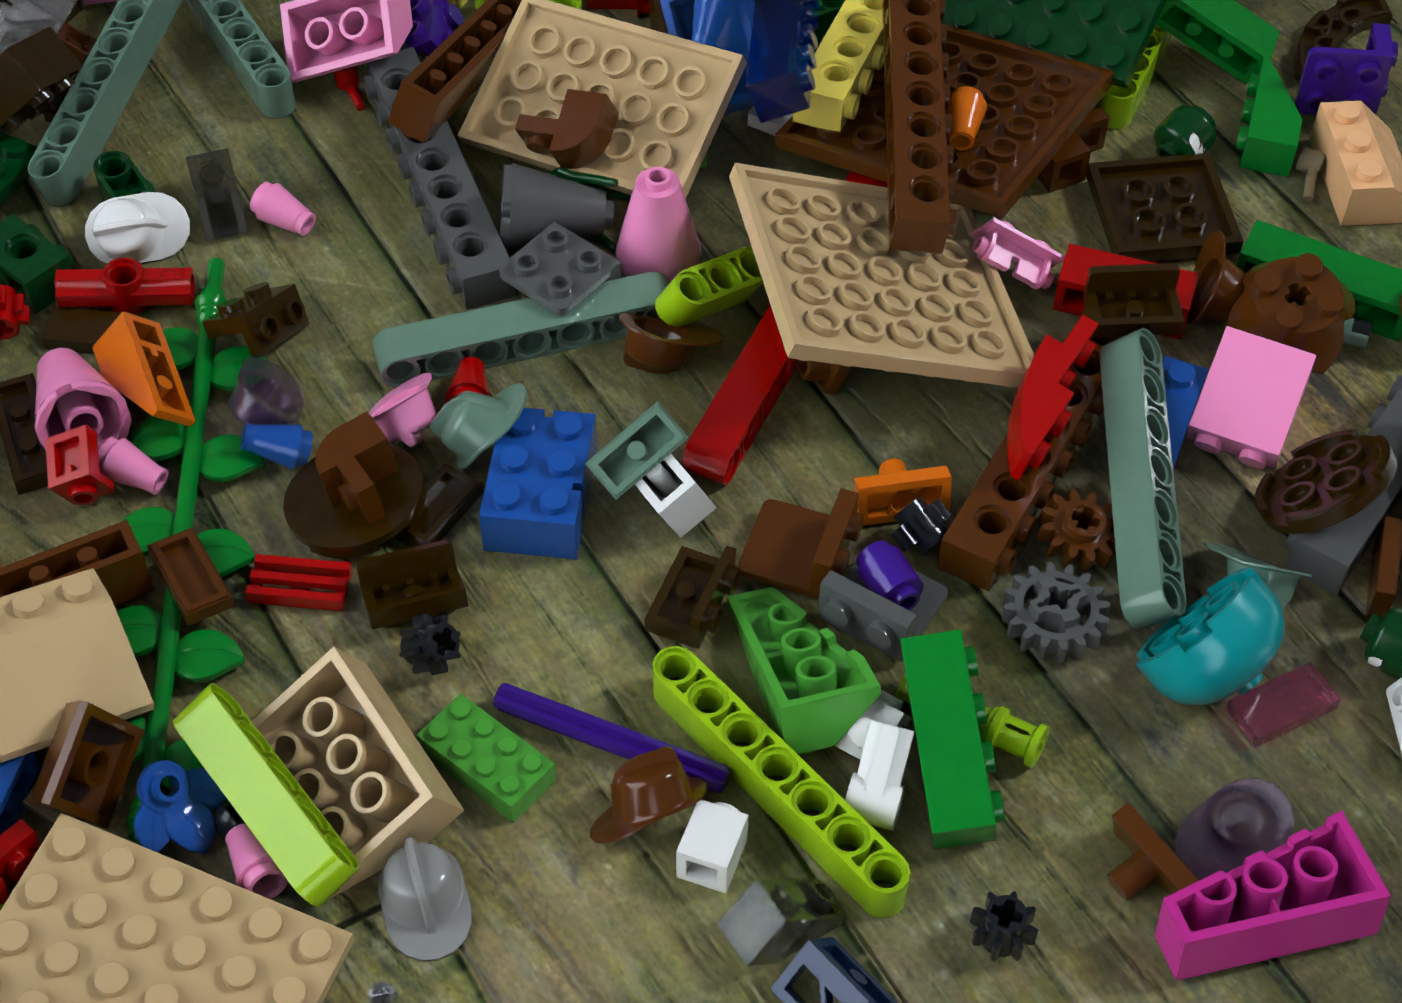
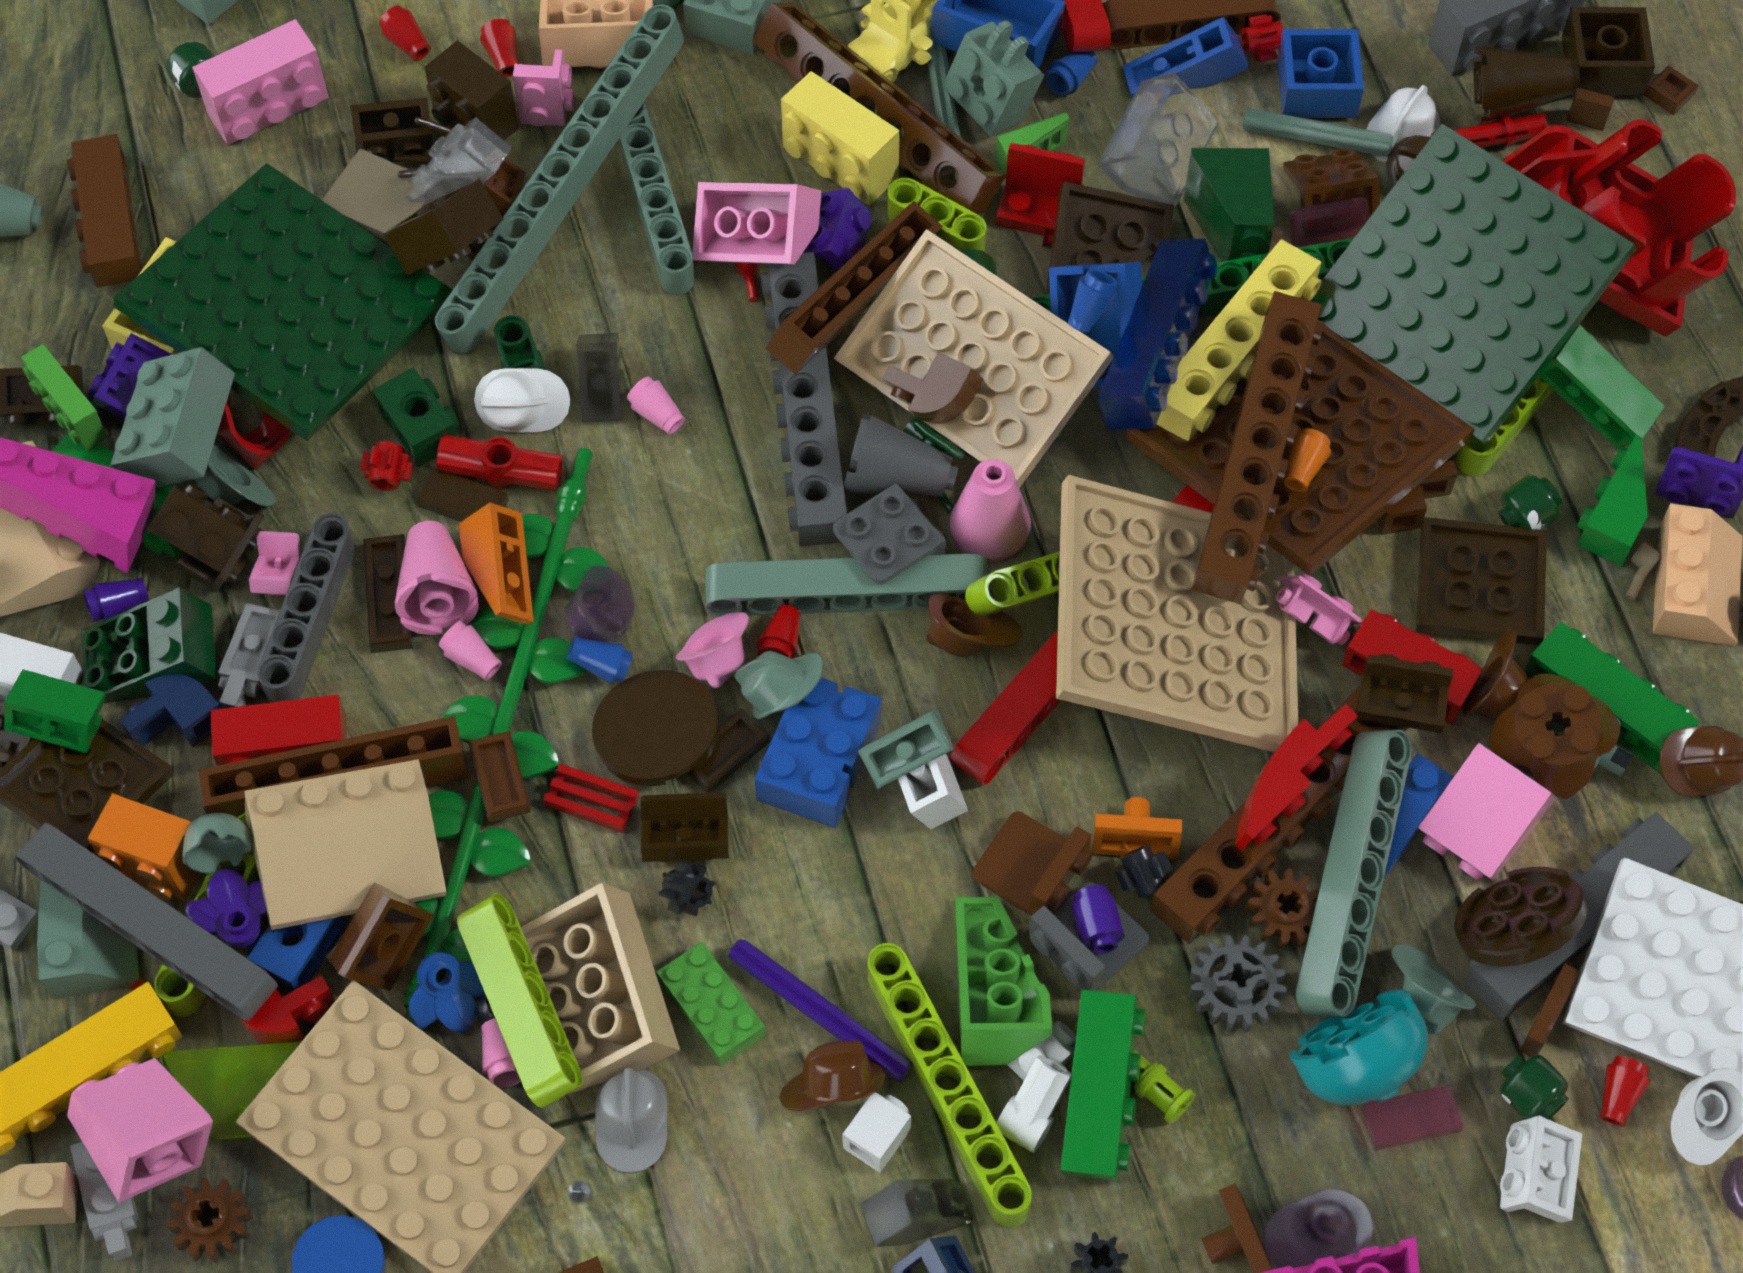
camera: 15 degrees right, 10 degrees up
red bracket [45,424,115,505] -> none
dark brown bracket [202,282,309,357] -> none
reddish brown brick [315,412,399,525] -> none
dark brown bracket [644,545,741,649] -> none

